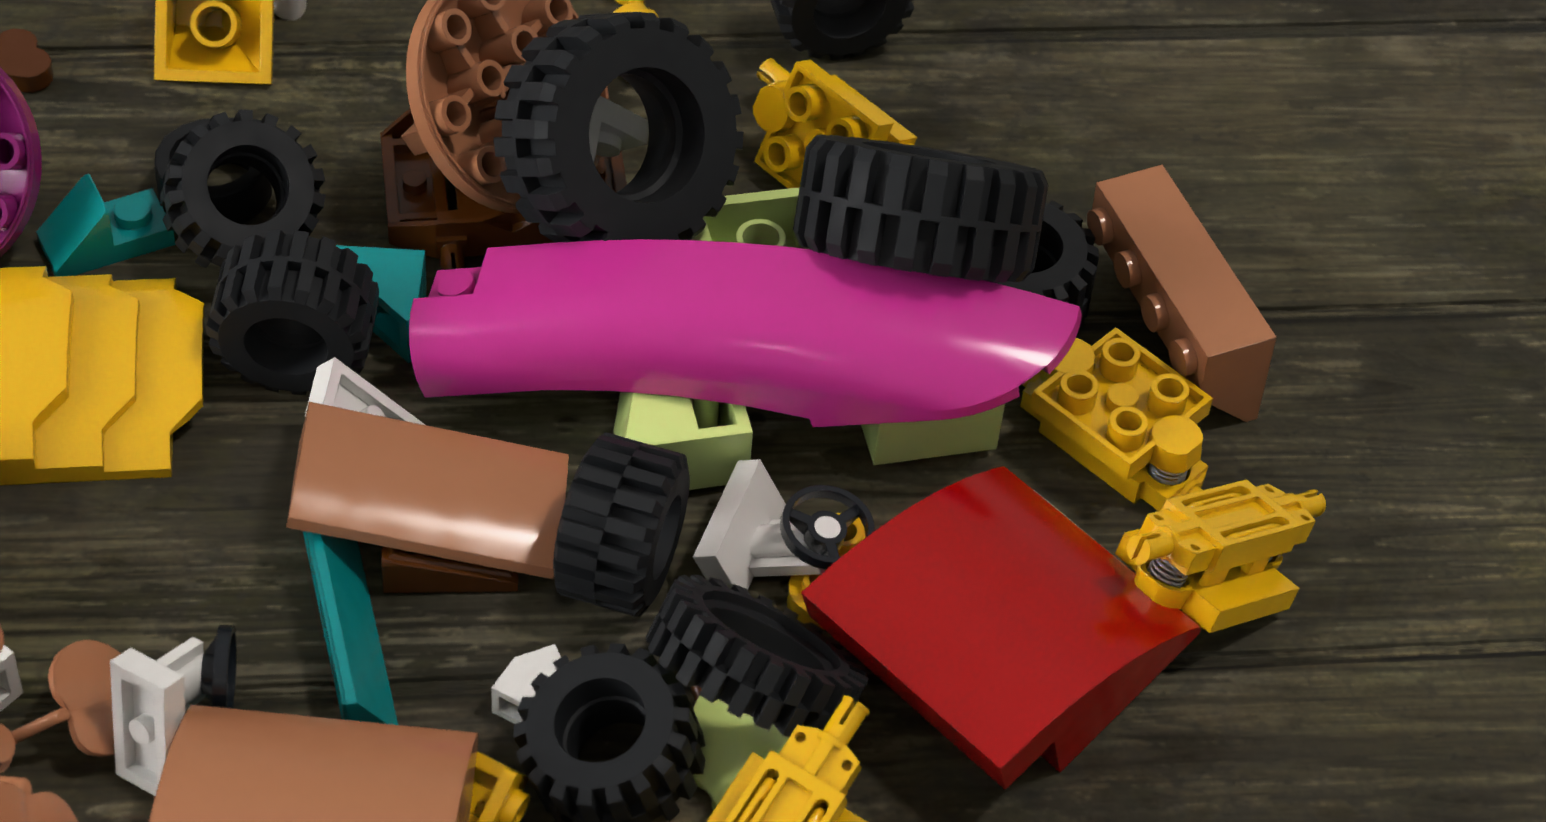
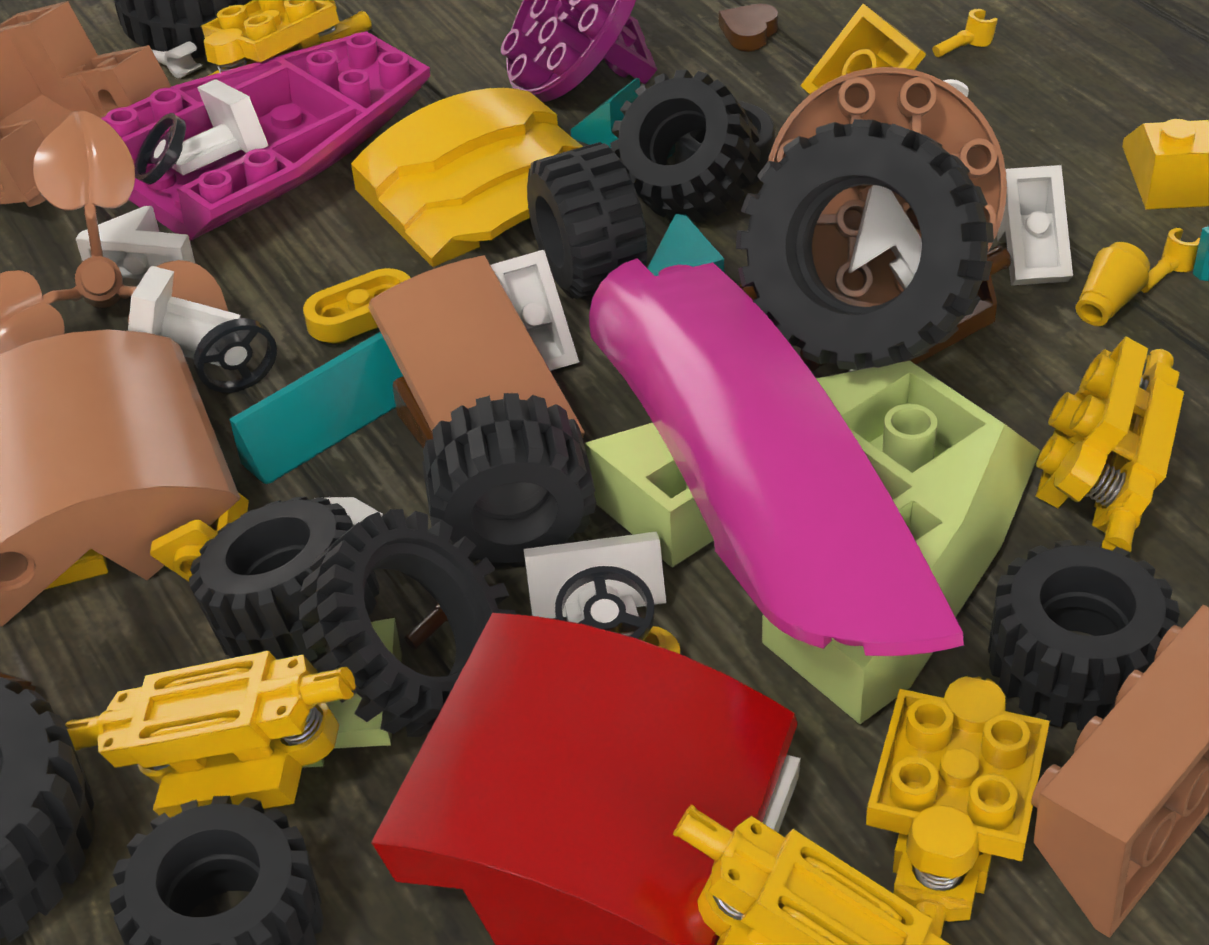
camera: 70 degrees right, 5 degrees down
black tyre [793,134,1049,282] -> none
none -> yellow plate [303,268,410,344]

